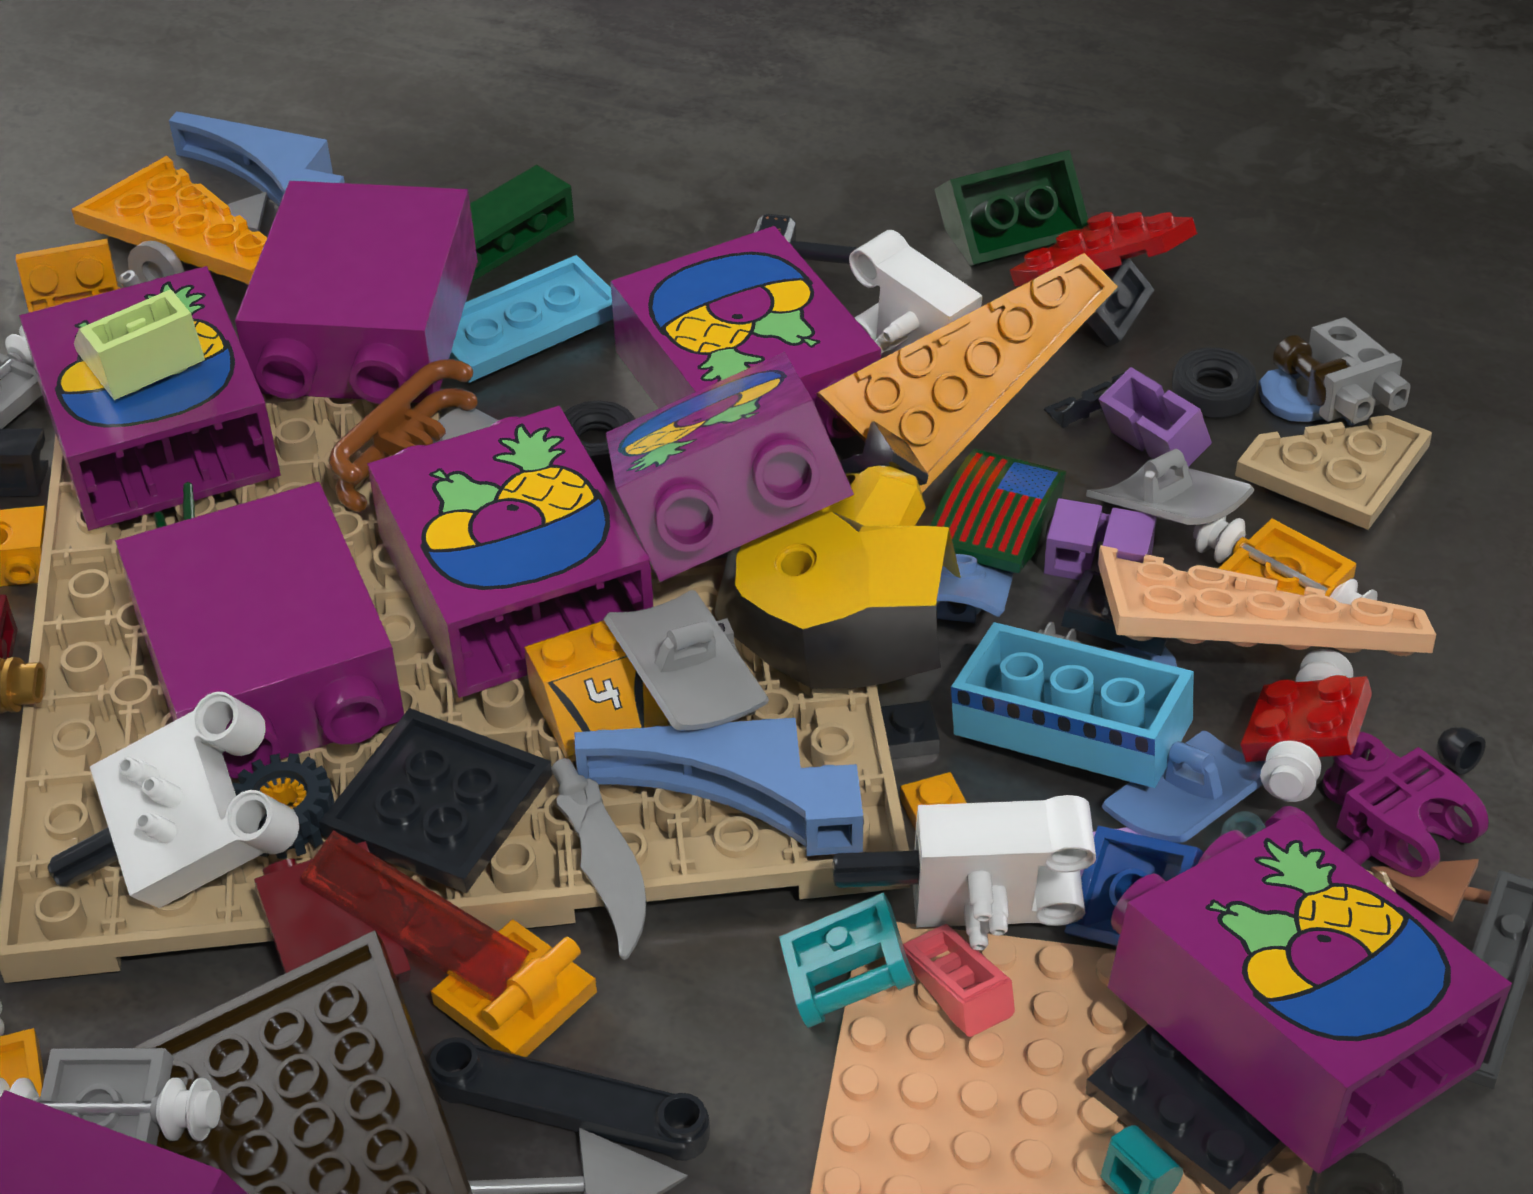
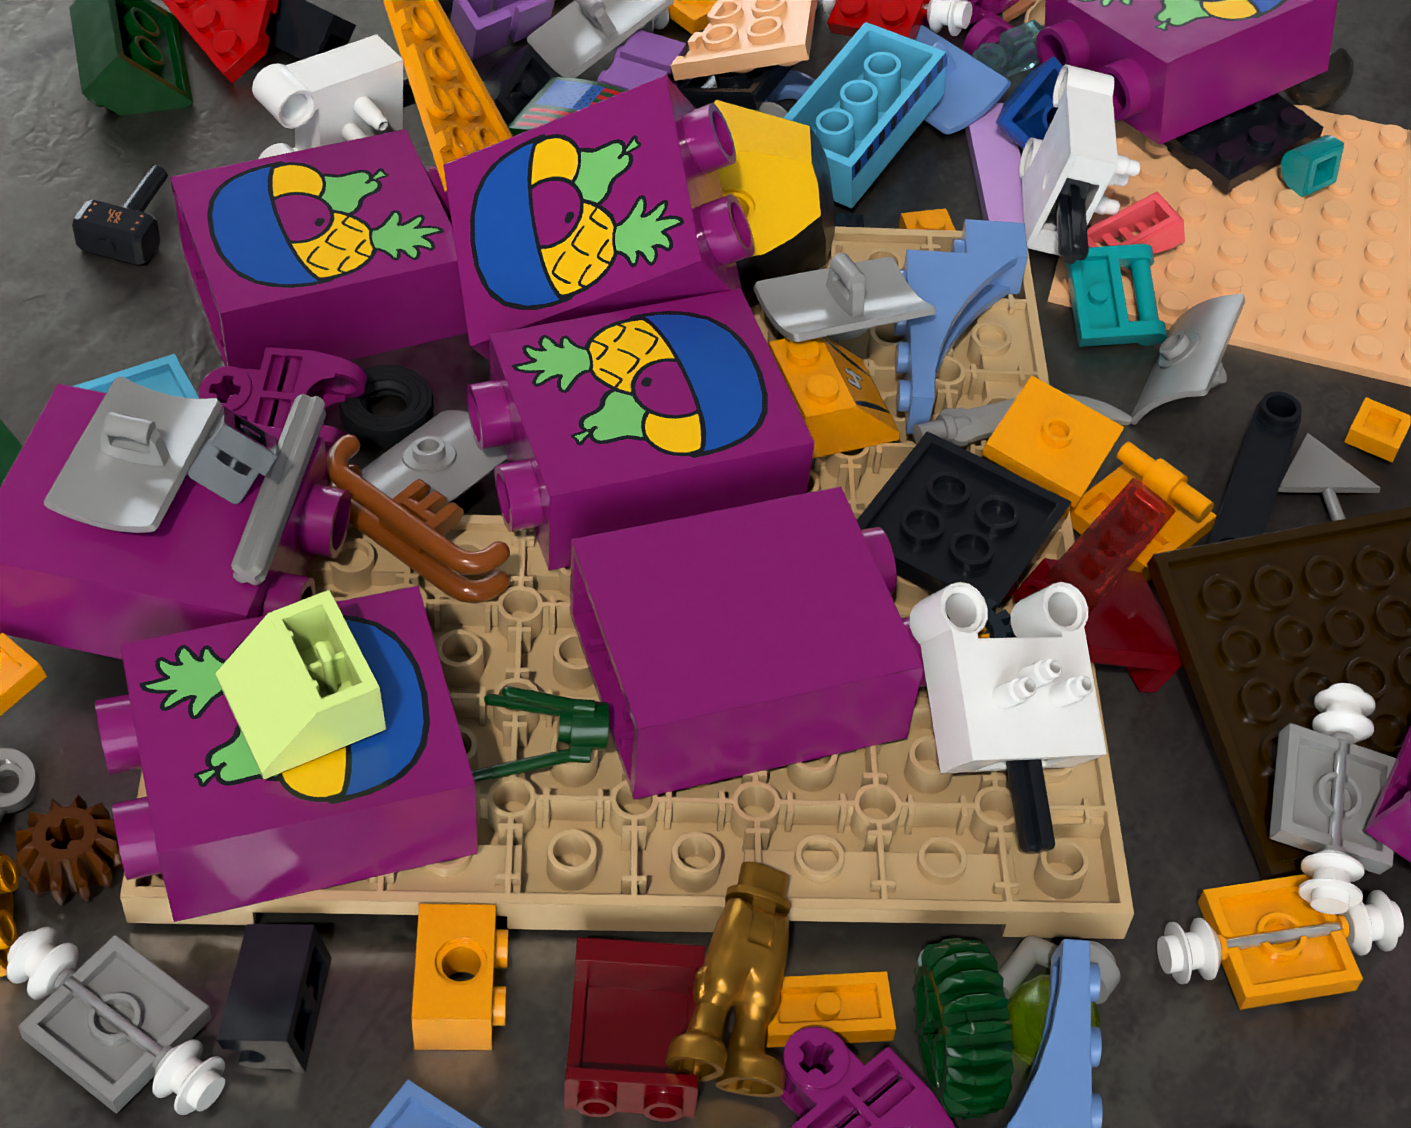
camera: 90 degrees left, 5 degrees up
none -> light grey shield [44,377,223,533]
none -> slope [188,406,278,504]
none -> magenta piece [199,347,368,458]
none -> light grey axle [231,394,326,586]
none -> black panel [483,44,558,126]
none -> light orange plate [981,375,1125,508]
none -> light grey shield [1130,294,1245,425]

